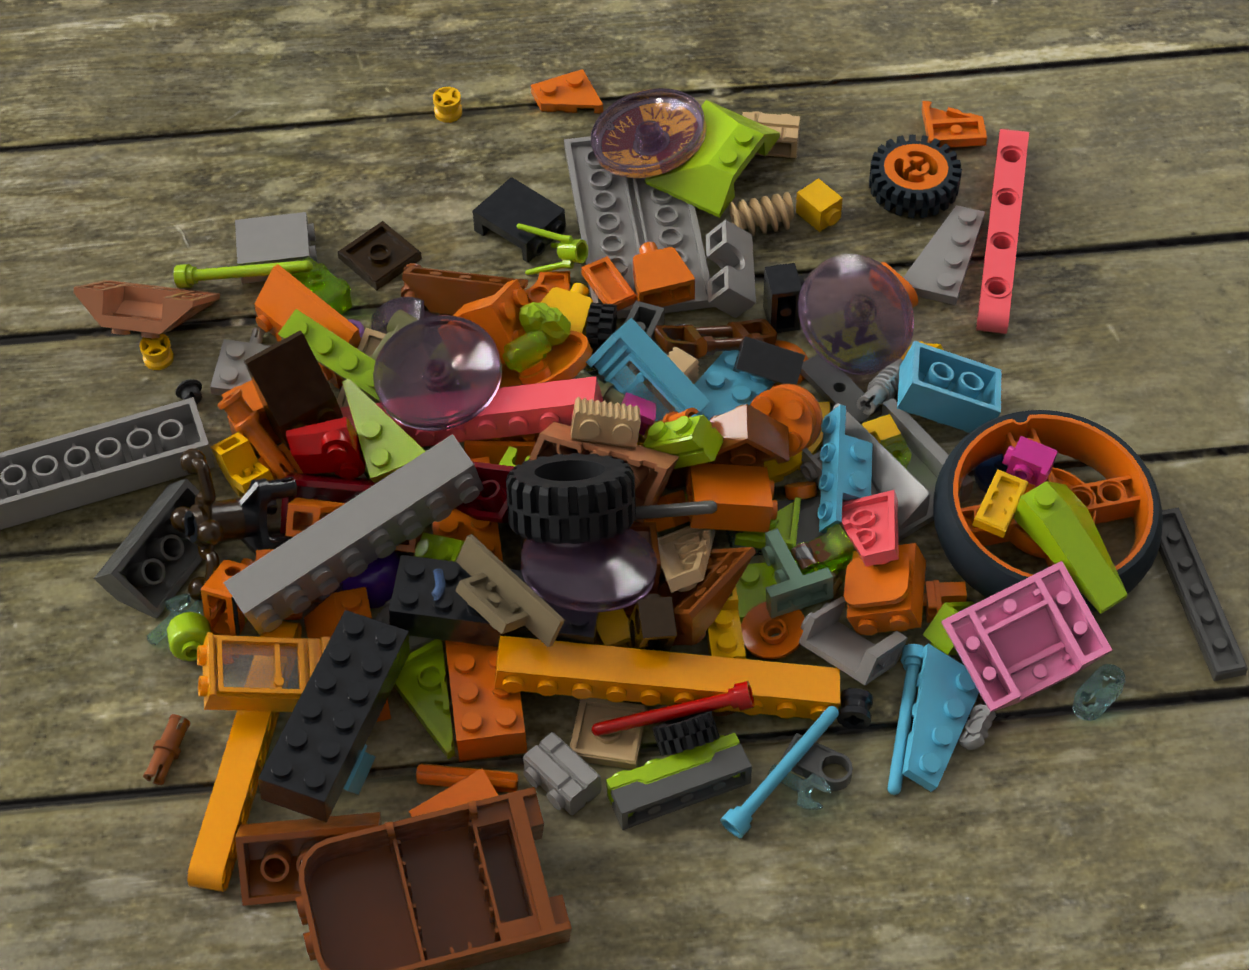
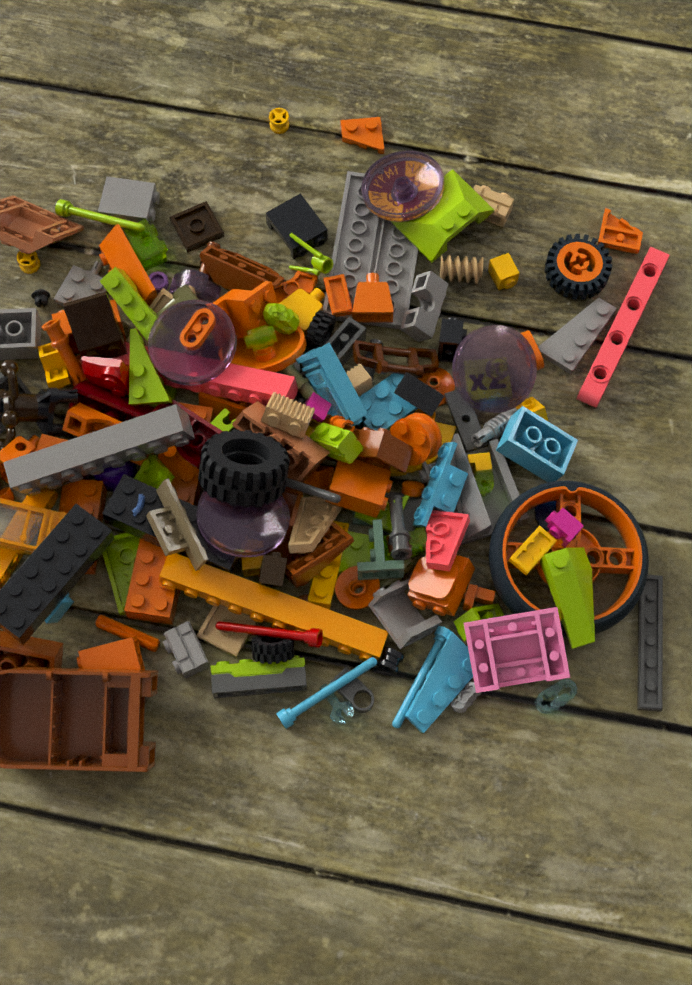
camera: 15 degrees right, 15 degrees up
none -> orange plate [180,308,216,351]
none -> dark grey pin [388,495,412,560]

